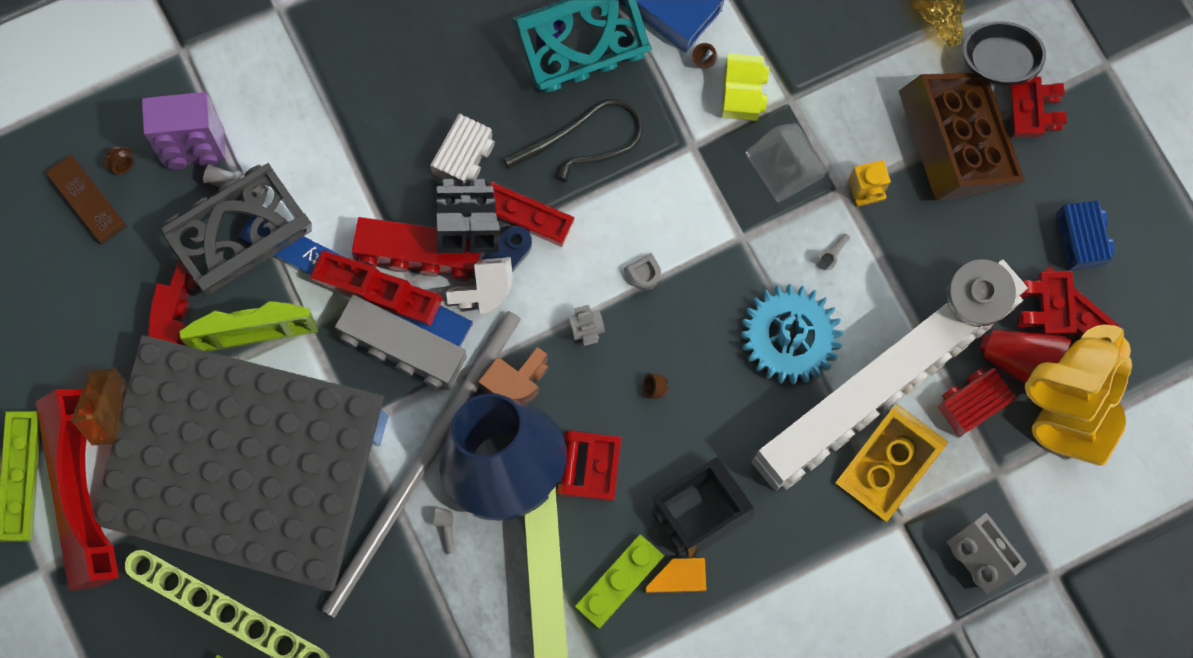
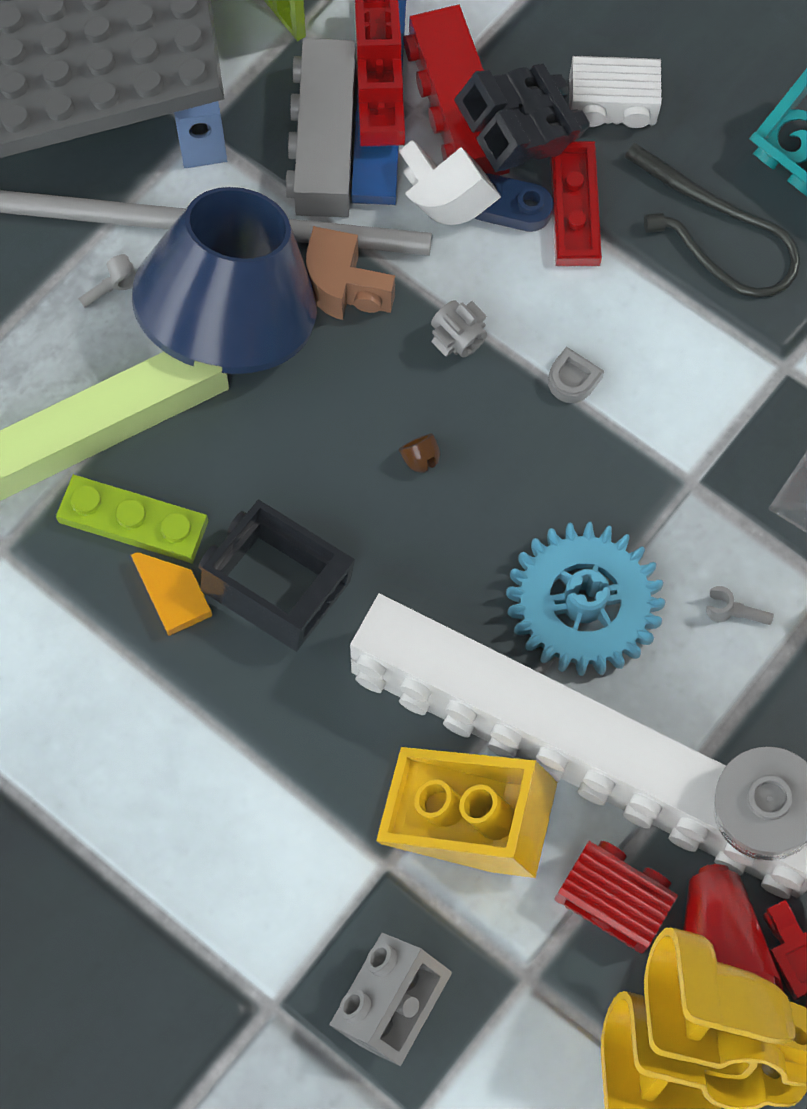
camera: 70 degrees right, 5 degrees down
red plate [557,431,622,502] -> none

